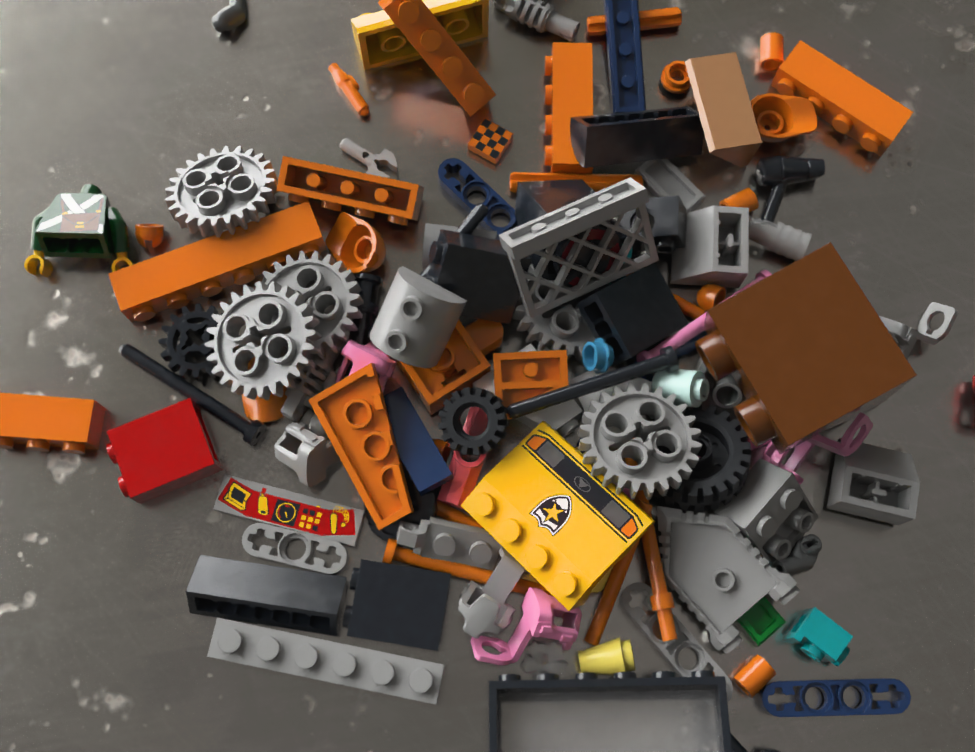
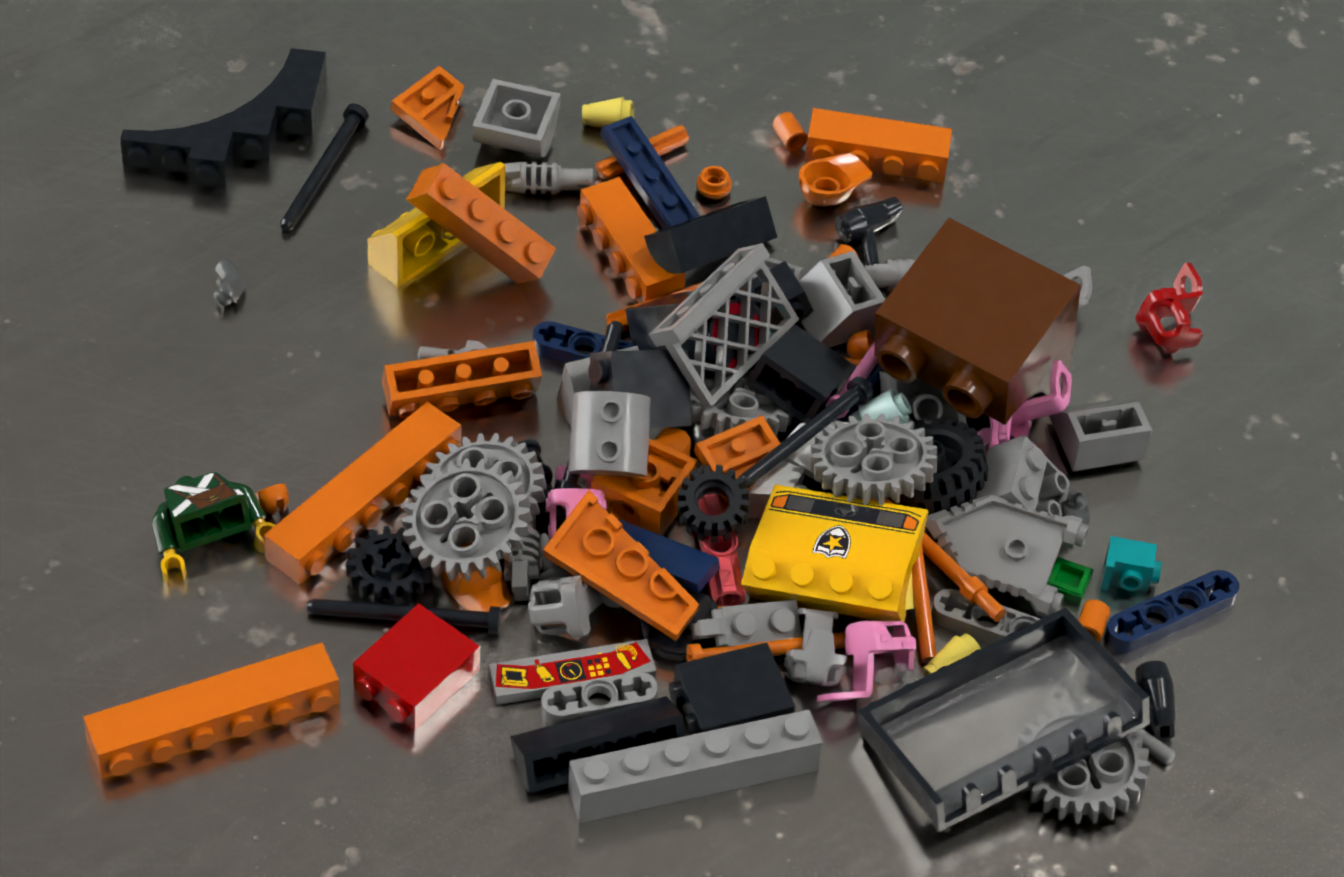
camera: 30 degrees left, 25 degrees down
light grey gear [165,146,279,237] -> none
orange cap [325,212,386,274] -> none
orange piece [328,63,369,116] -> none
orange tile [468,118,513,165] -> none
dark azure plate [582,338,614,374] -> none
medium nougat slope [685,52,762,168] -> none

